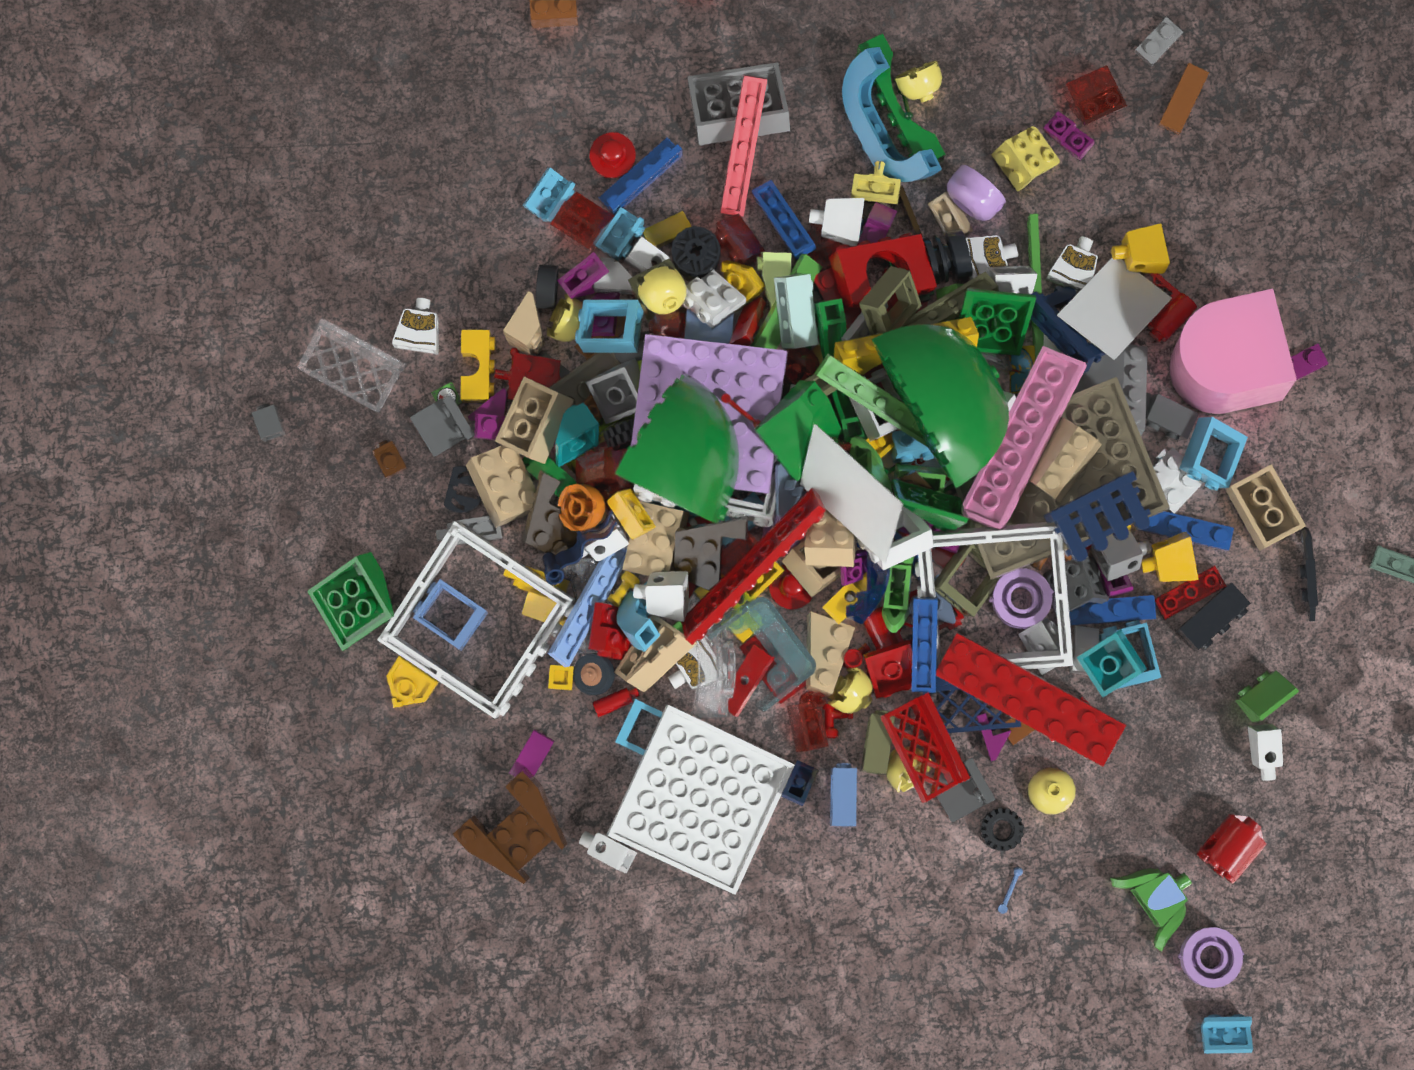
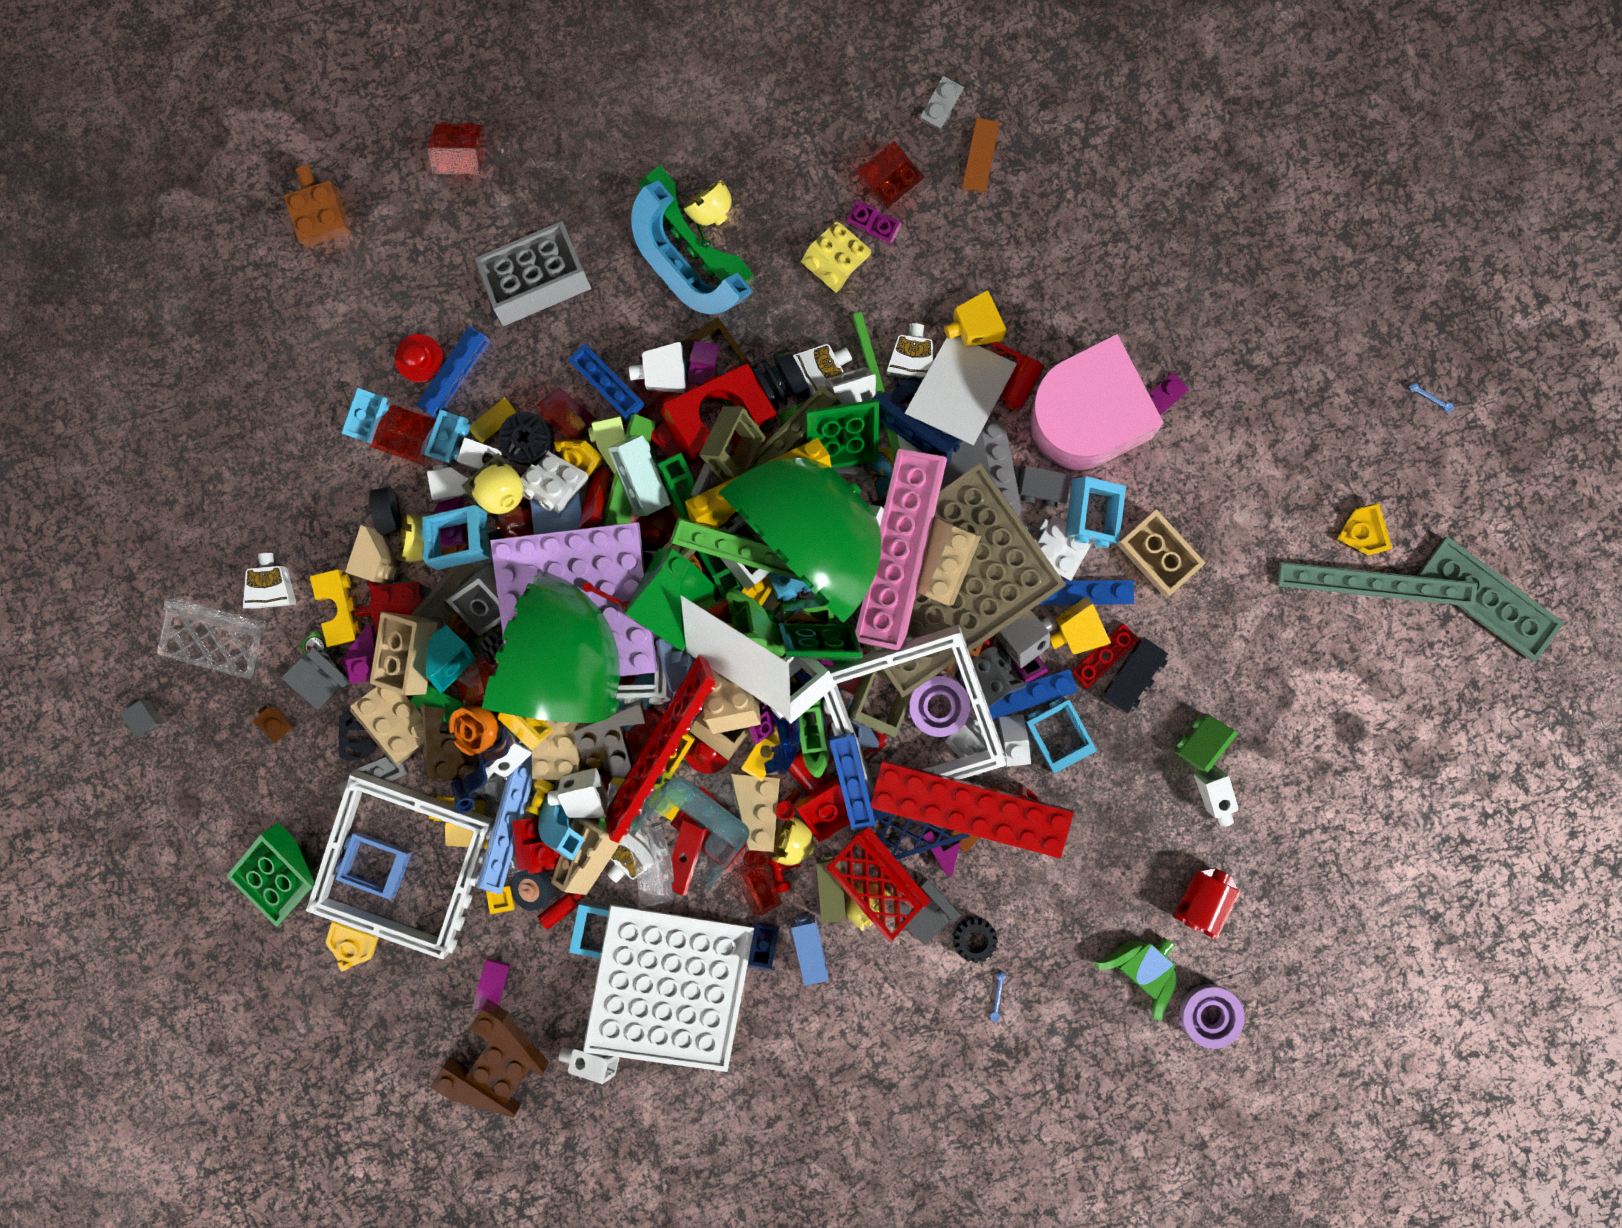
camera: 15 degrees left, 5 degrees up
magenta slope [557,252,609,299] -> none
coral plate [720,74,767,216] -> none
light yellow plate [851,161,901,204] -> none
tan slope [927,192,973,236] -> none
lavender piece [947,164,1006,221] -> none
light yellow cylinder [1028,767,1075,815] -> none
dark blue fence [1043,471,1151,562] -> none
teal slope [1076,629,1147,698] -> none
medium azure bracket [1201,1014,1253,1054] -> none
black plate [1297,527,1318,622] -> none

